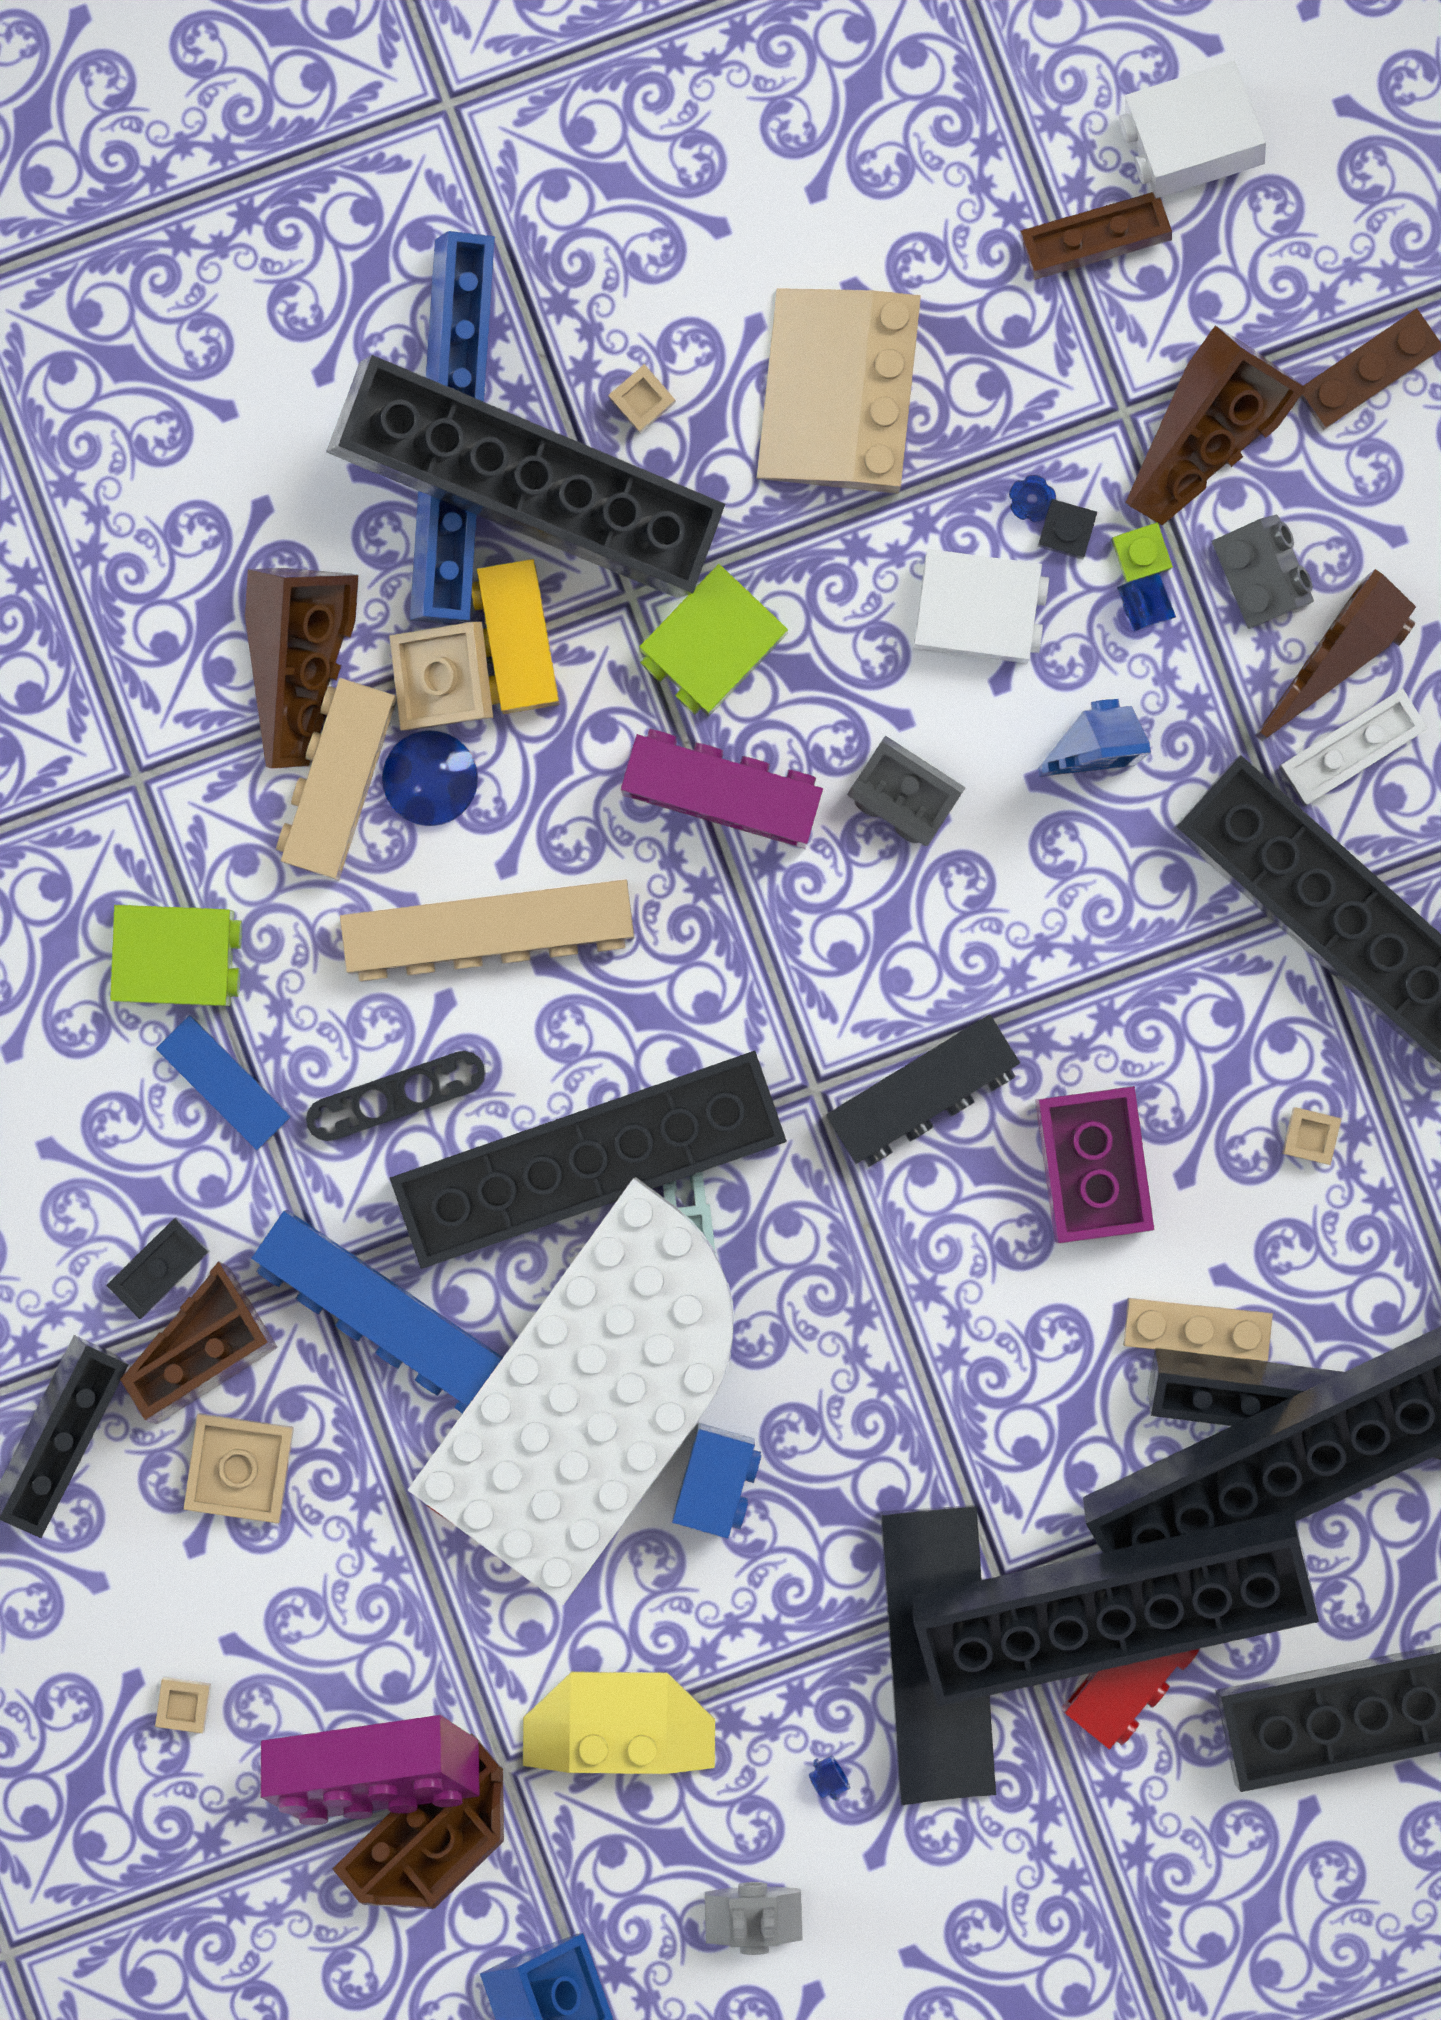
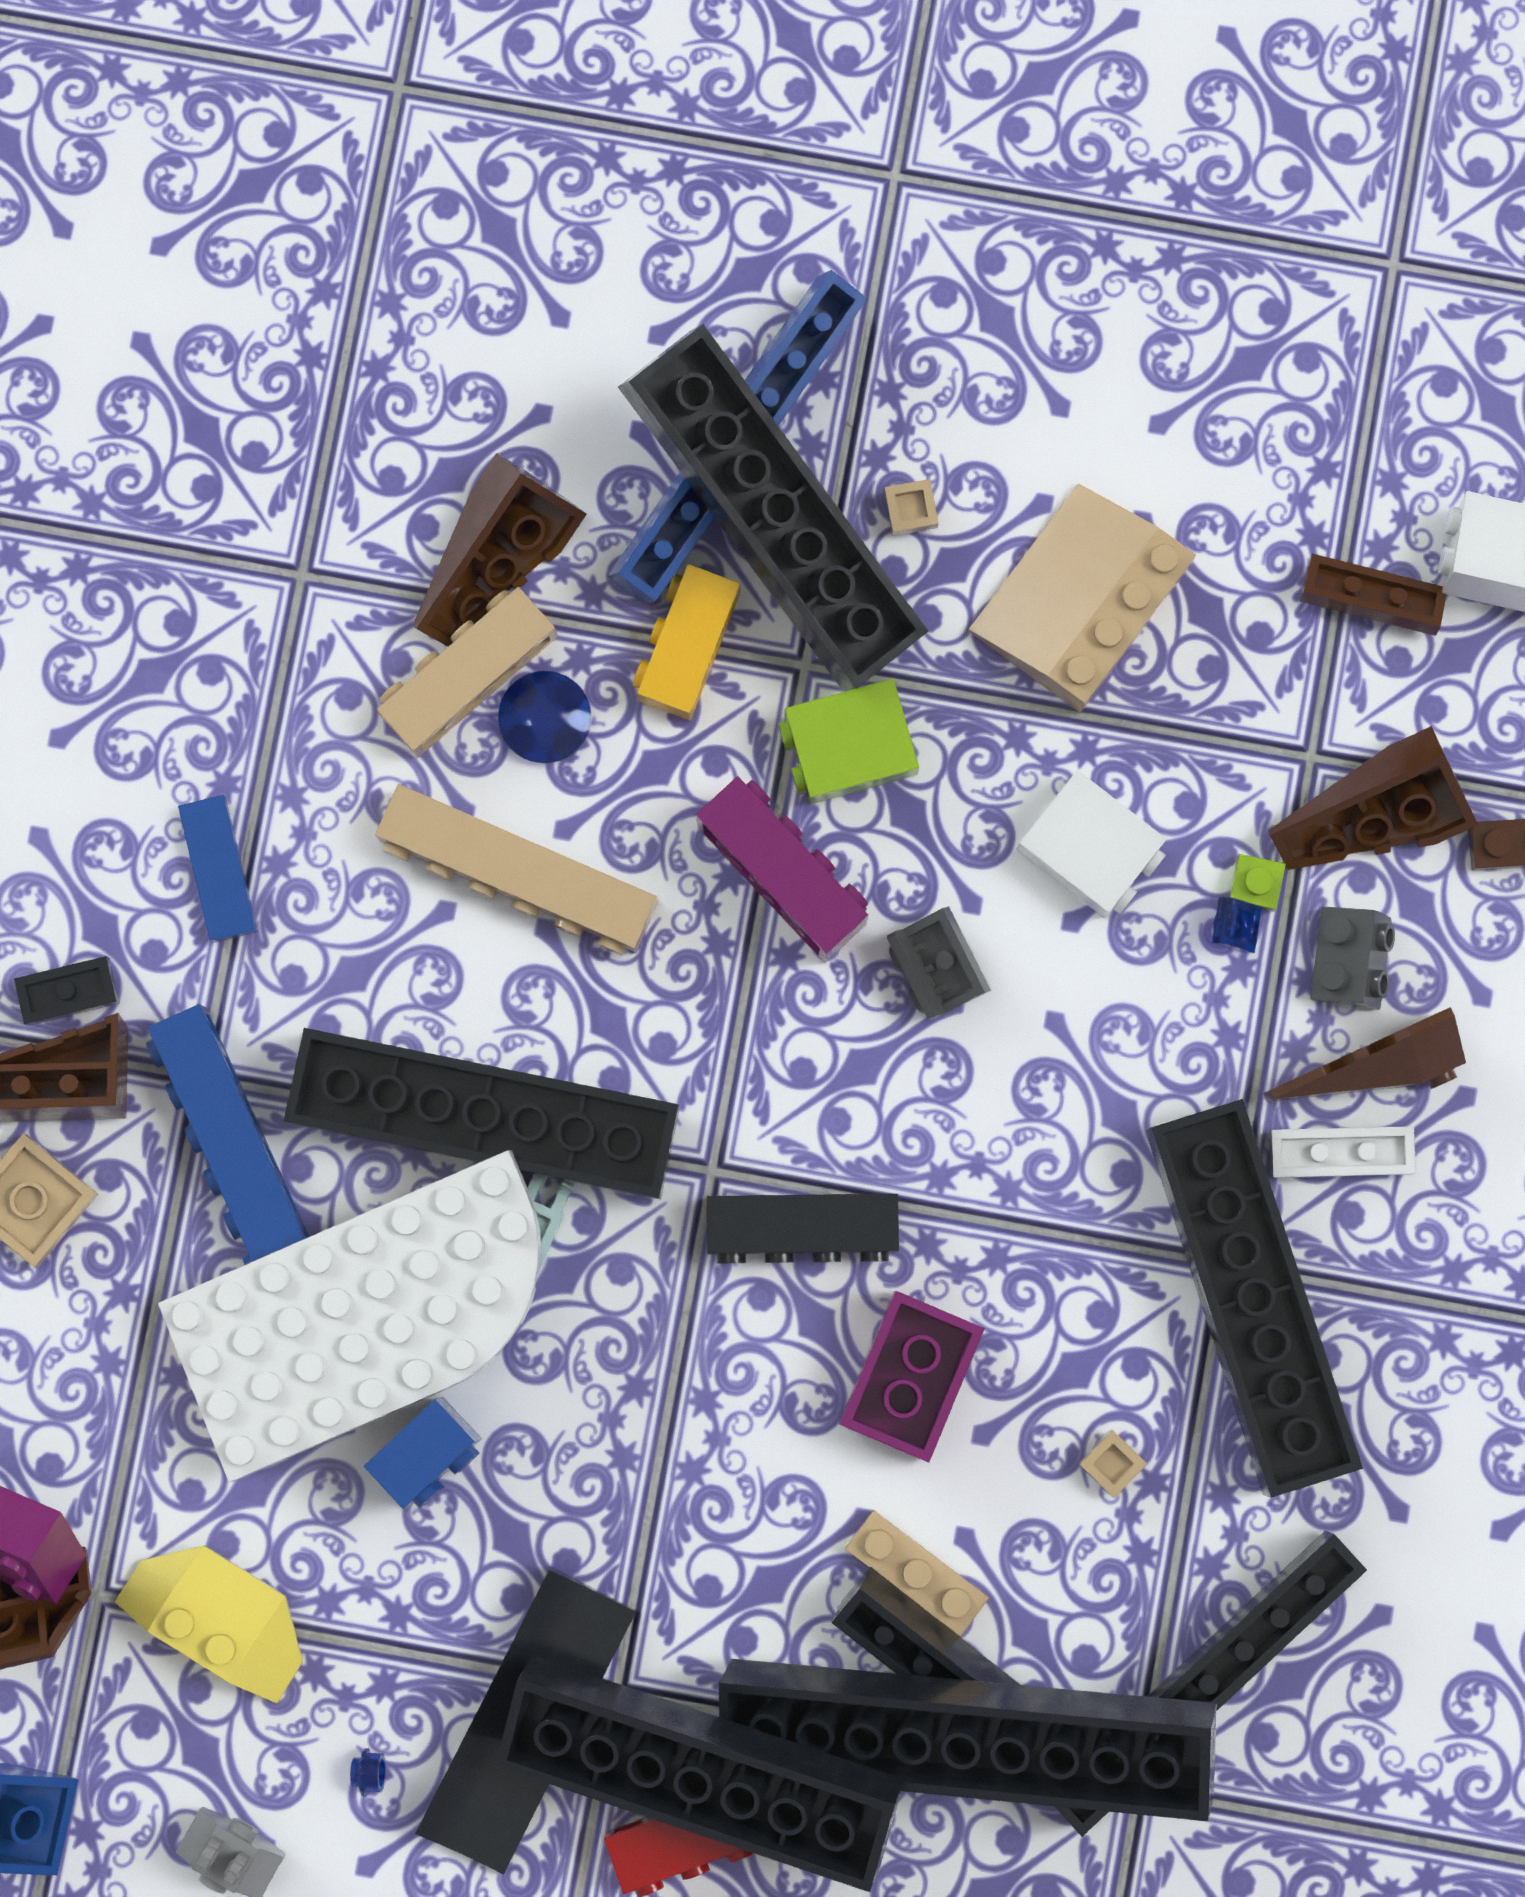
camera: 30 degrees right, 5 degrees down
lime brick [110,905,242,1007] -> none
black beam [306,1051,486,1141] -> none
tan plate [389,622,493,731] -> none
clear blue plate [1009,475,1056,522] -> none
black plate [1037,499,1097,560] -> none
wedge [1038,699,1151,777] -> none

